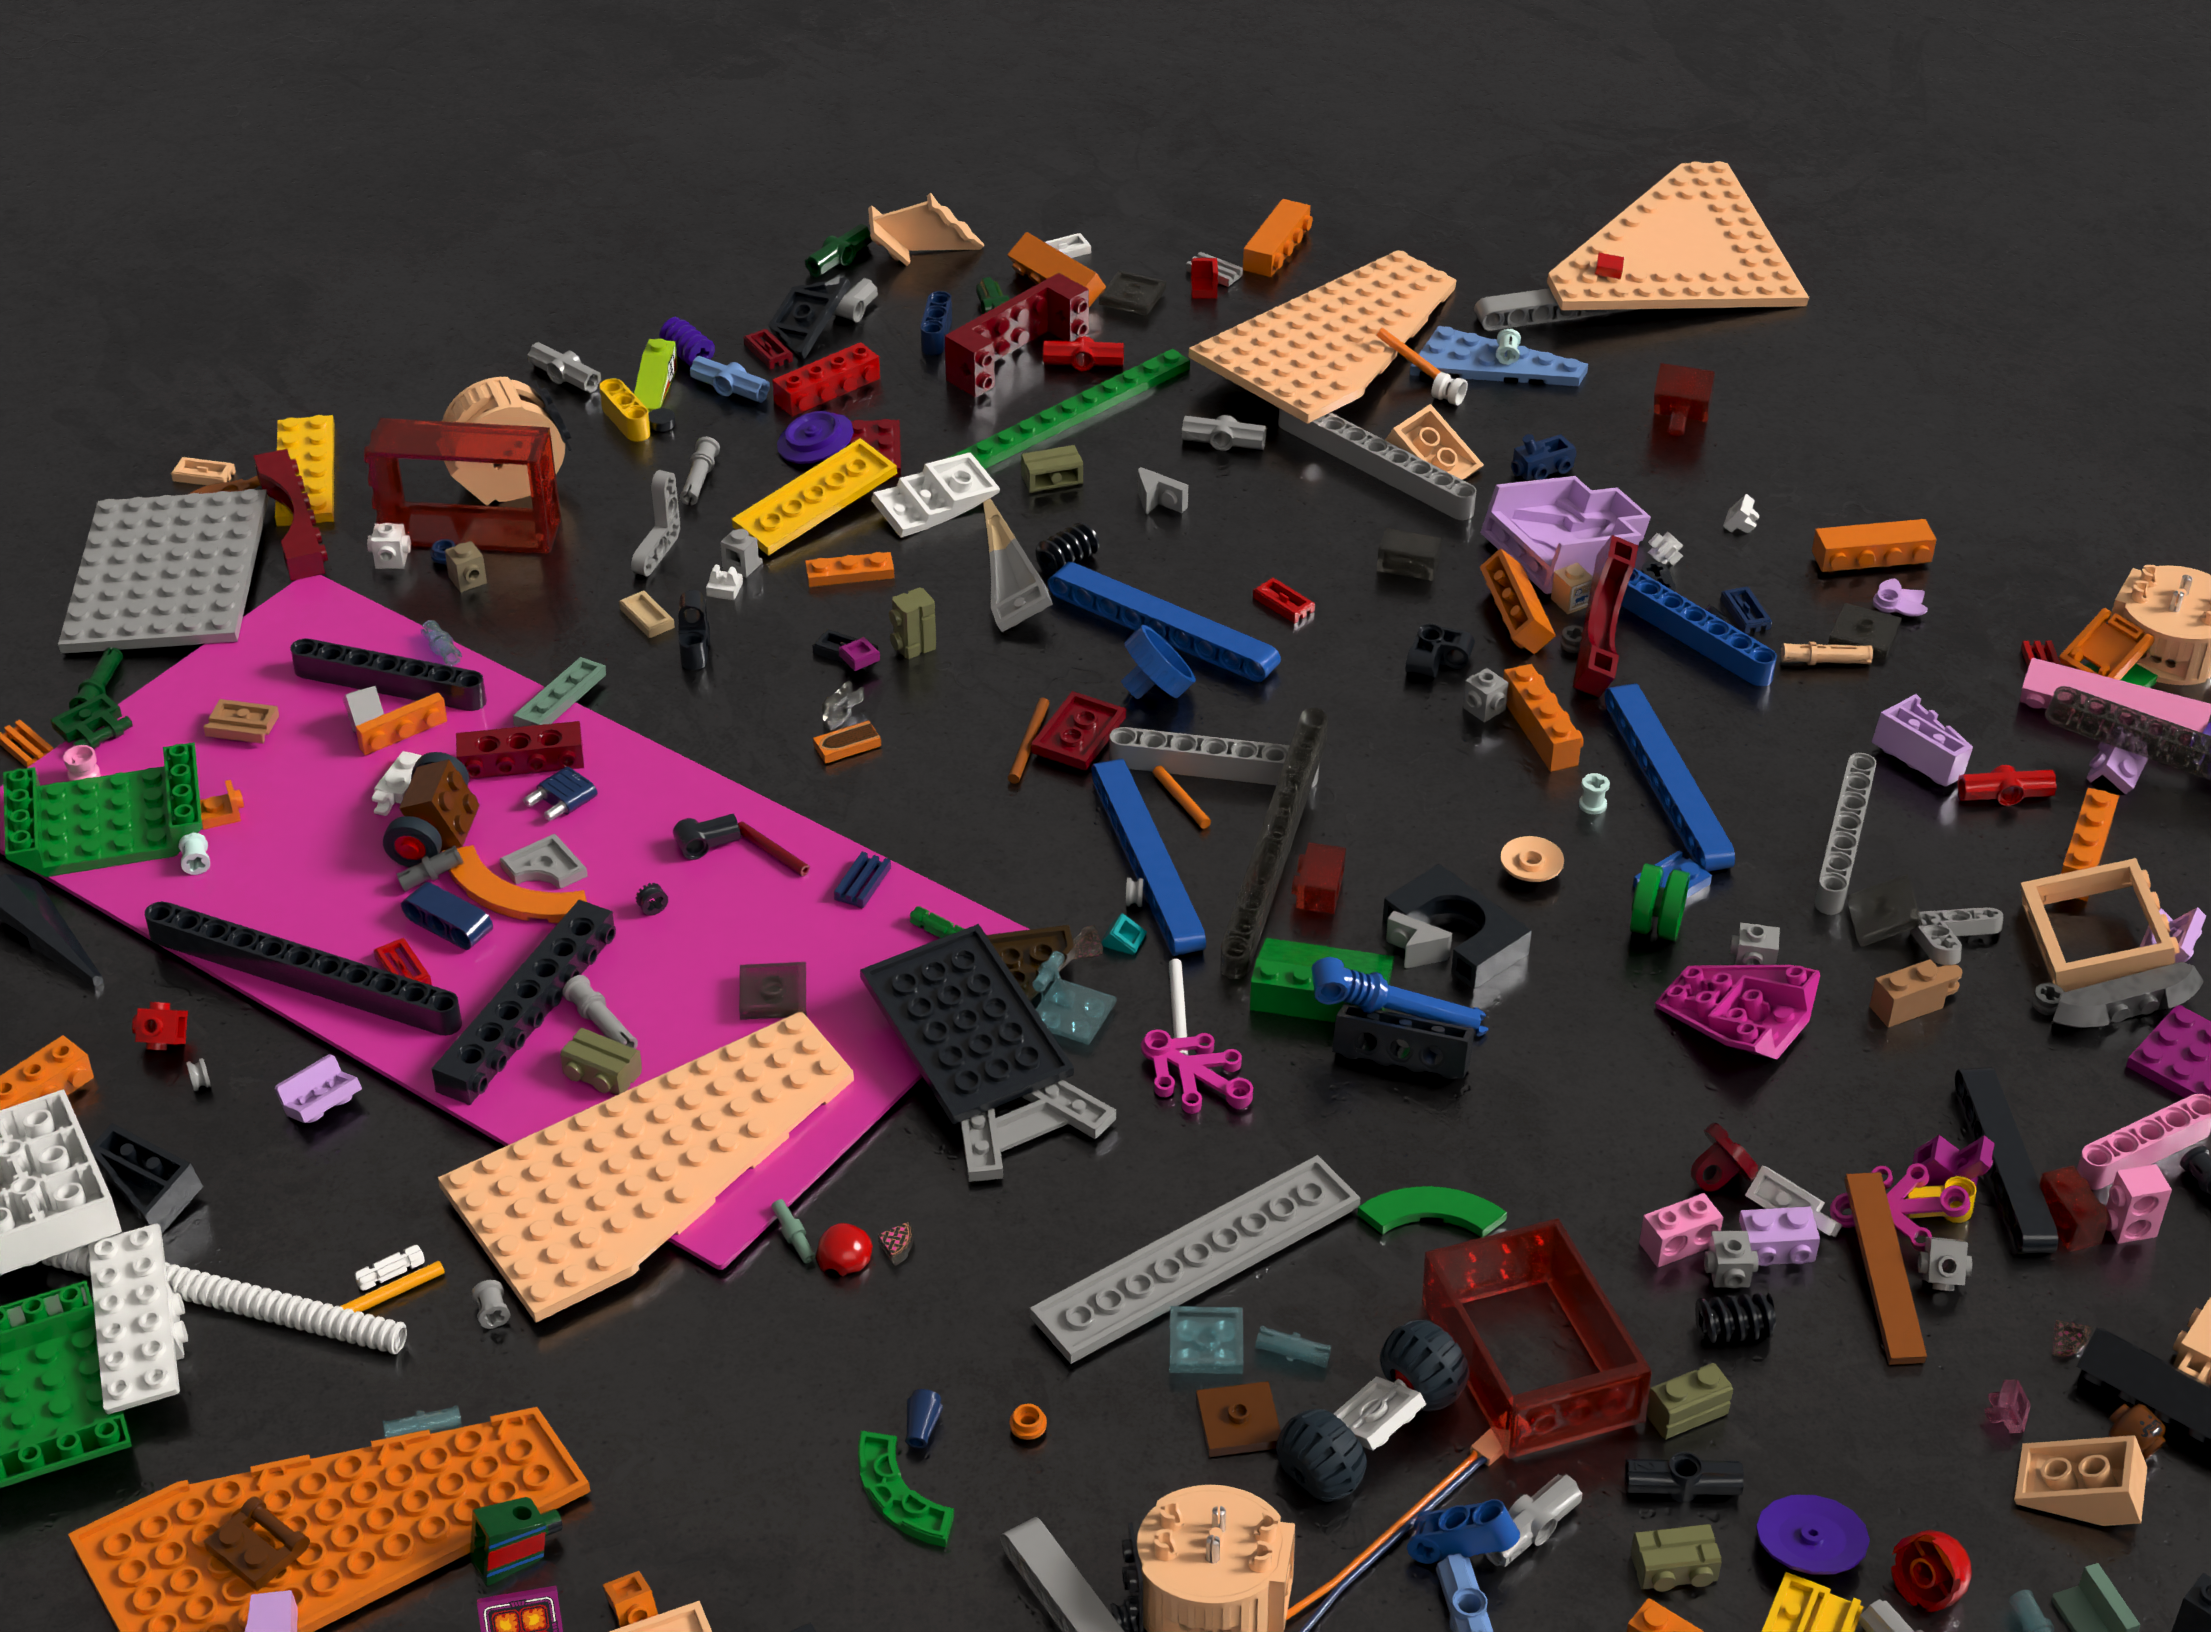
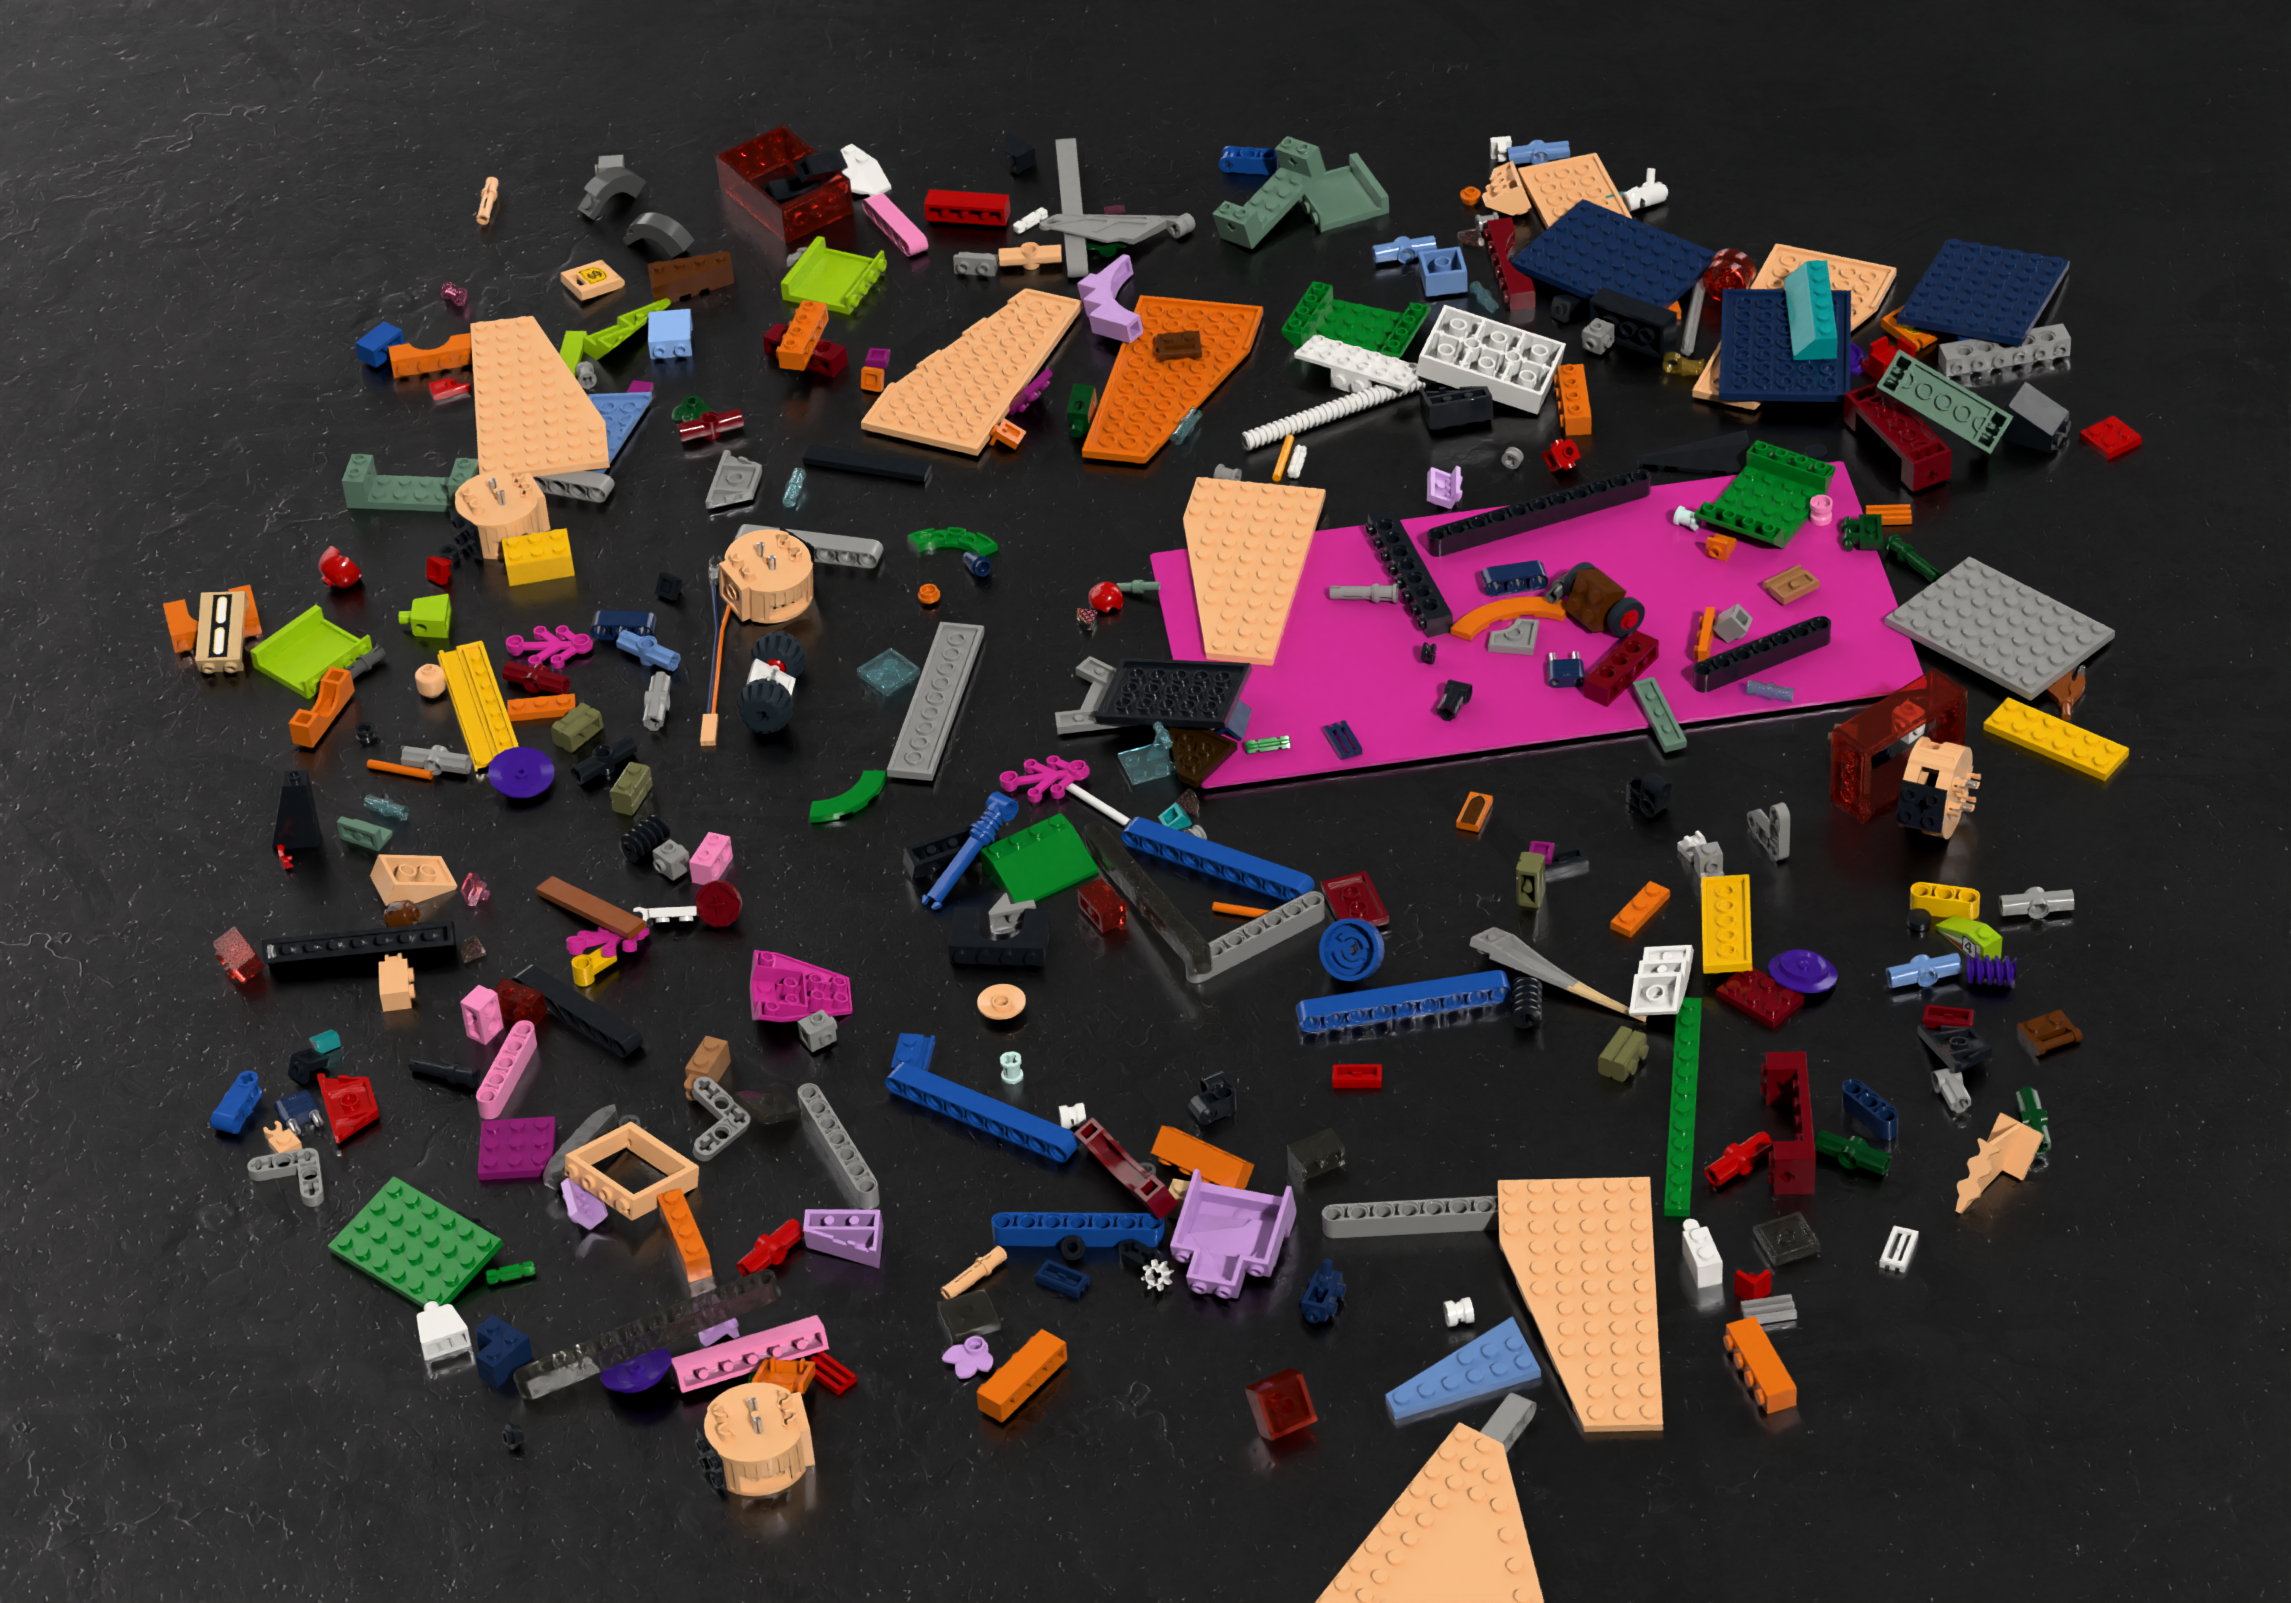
camera: 140 degrees right, 0 degrees up
light nougat tile [171,457,236,486] -> none
dark red arch [253,449,328,581] -> none
white plate [372,751,422,816] -> none
red tile [373,937,432,985] -> none
olive brick [560,1027,642,1095] -> none
tan tile [619,591,675,638] -> none
light grey pin [680,436,720,505] -> none
dark red piece [738,821,810,876] -> none
clear smoke plate [739,962,807,1020] -> none
red brick [772,342,880,417] -> none
clear smoke plate [822,681,865,731] -> none
orange brick [1007,232,1106,307] -> none
dark orange bar [1008,698,1050,784] -> none
light grey slope [1138,467,1188,514] -> none
light grey piece [1181,415,1267,451] -> none
reddish brown plate [1196,1381,1281,1457] -> none
clear light blue pin [1255,1325,1332,1368] -> none
orange bar [1376,327,1441,380] -> none
light nougat slope [1385,404,1484,480] -> none
blue piece [1407,1499,1520,1564] -> none
clear red door [1422,1218,1652,1459] -> none
light grey brick [1463,668,1508,722] -> none
light aqua bush [1496,329,1521,365] -> none
orange brick [1503,664,1583,772] -> none
red tile [1595,253,1624,279] -> none
green wheel [1630,863,1690,941] -> none
white tile [1723,494,1759,533] -> none
lavender bracket [1739,1206,1820,1266] -> none
red cylinder [1891,1530,1972,1612] -> none
magenta brick [1912,1135,1995,1187] -> none
light grey brick [1918,1237,1972,1291] -> none
none -> white wheel [1059,1103,1086,1129]
none -> white brick [1682,1219,1723,1288]
none -> reddish brown plate [2017,1009,2083,1056]

